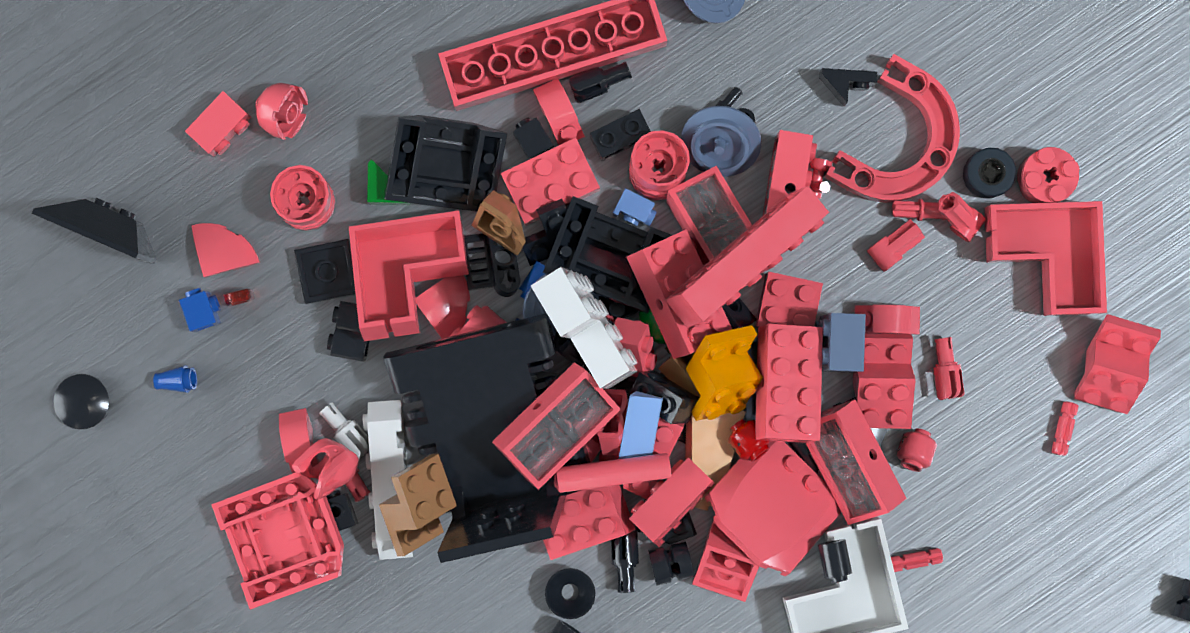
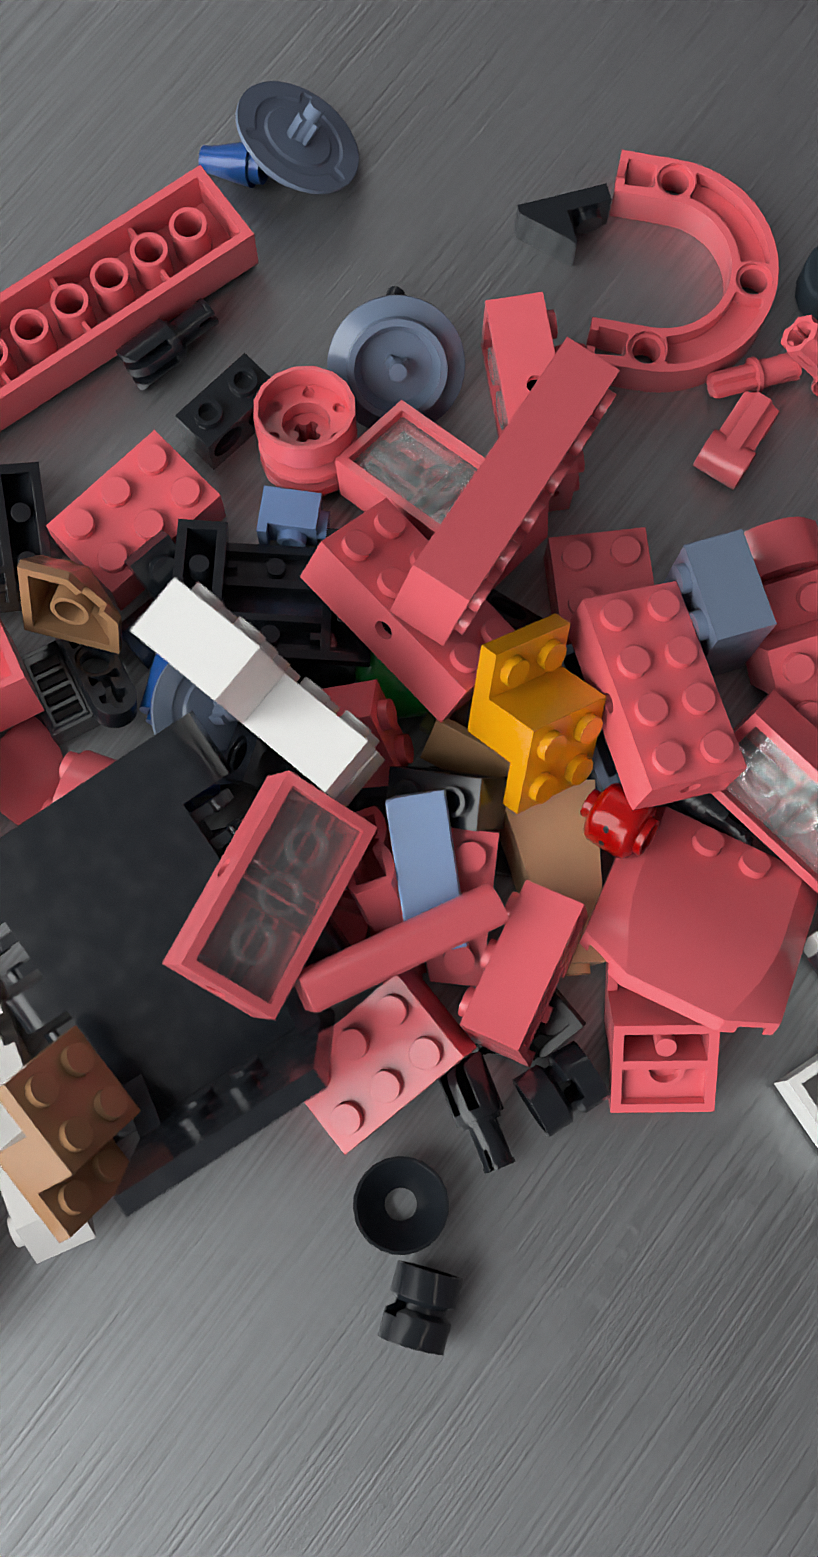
camera: 20 degrees left, 10 degrees down
black brick [513,117,554,160] -> none
coral brick [533,78,585,146] -> none

